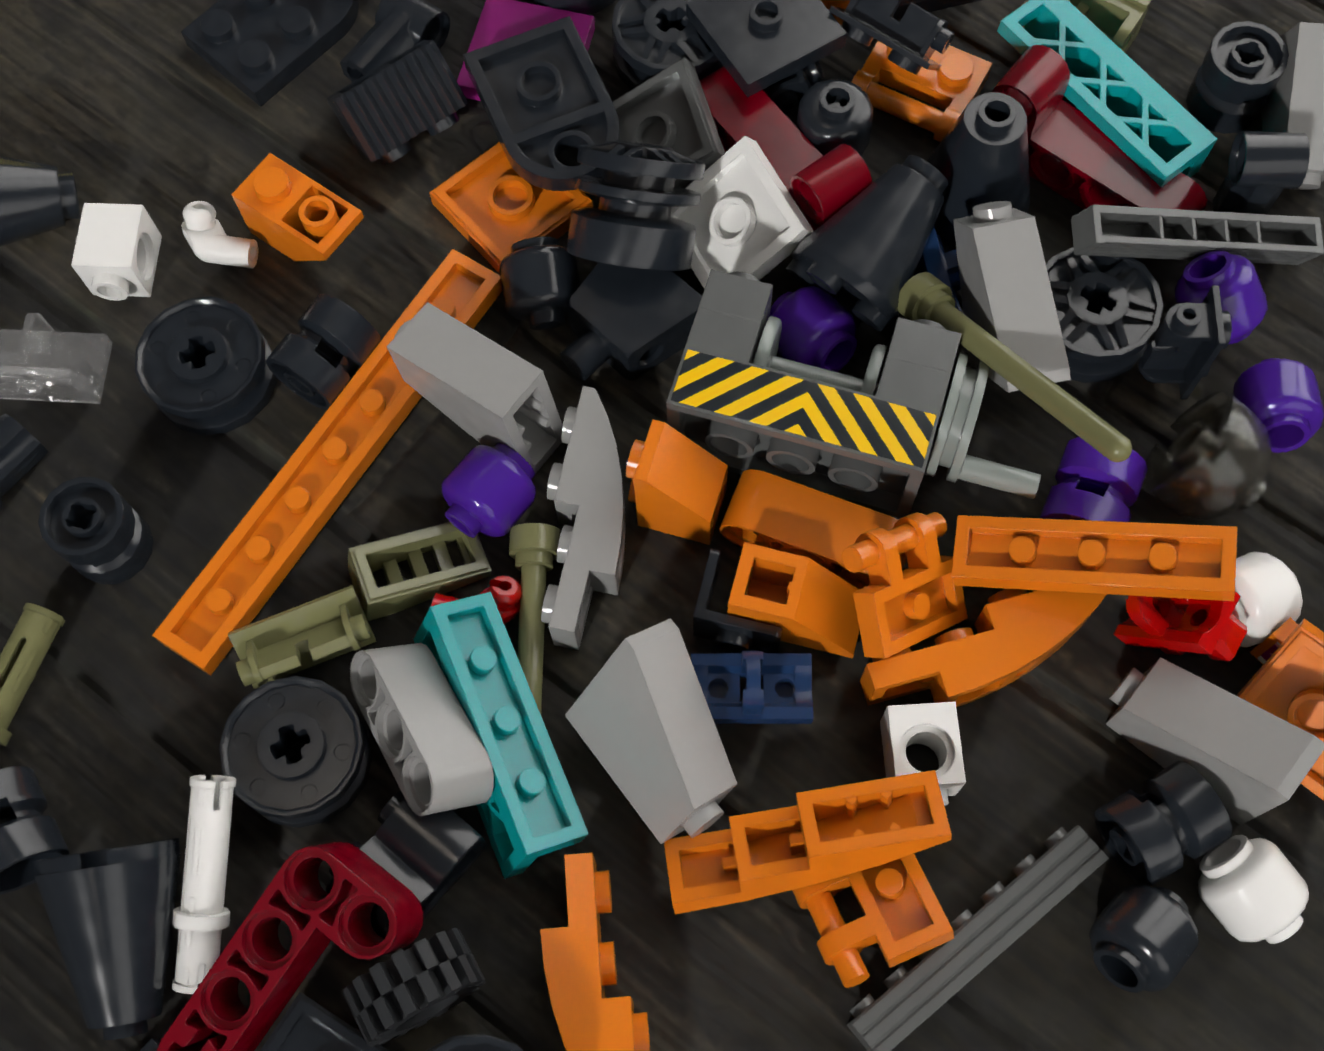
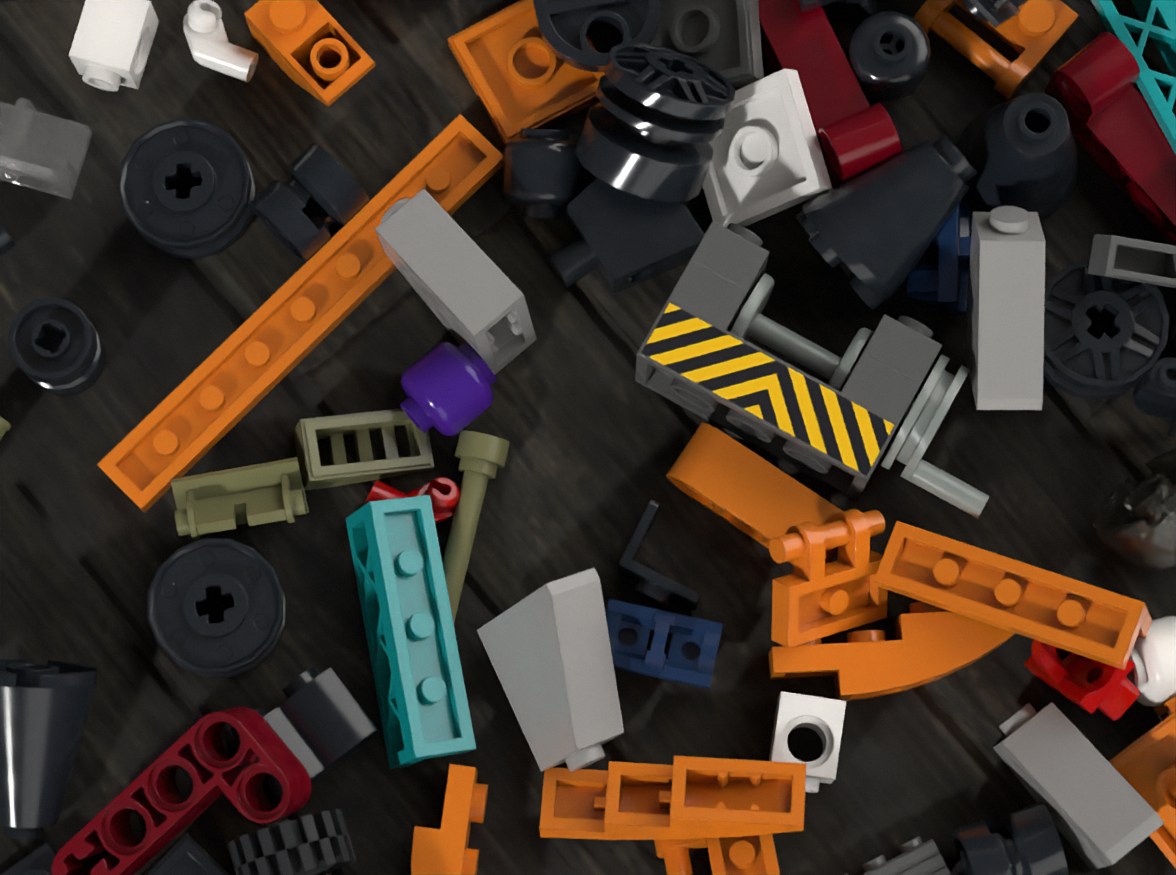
camera: 10 degrees right, 10 degrees up
white pin [172,775,236,994] -> none
light grey beam [350,643,494,816] -> none
light grey slope [541,386,626,650] -> none
orange slope [626,419,728,545] -> none
orange slope [727,542,859,659] -> none
dark purple head [770,286,857,372] -> none
olive piece [898,272,1132,462] -> none
dark purple wheel [1039,437,1147,522] -> none

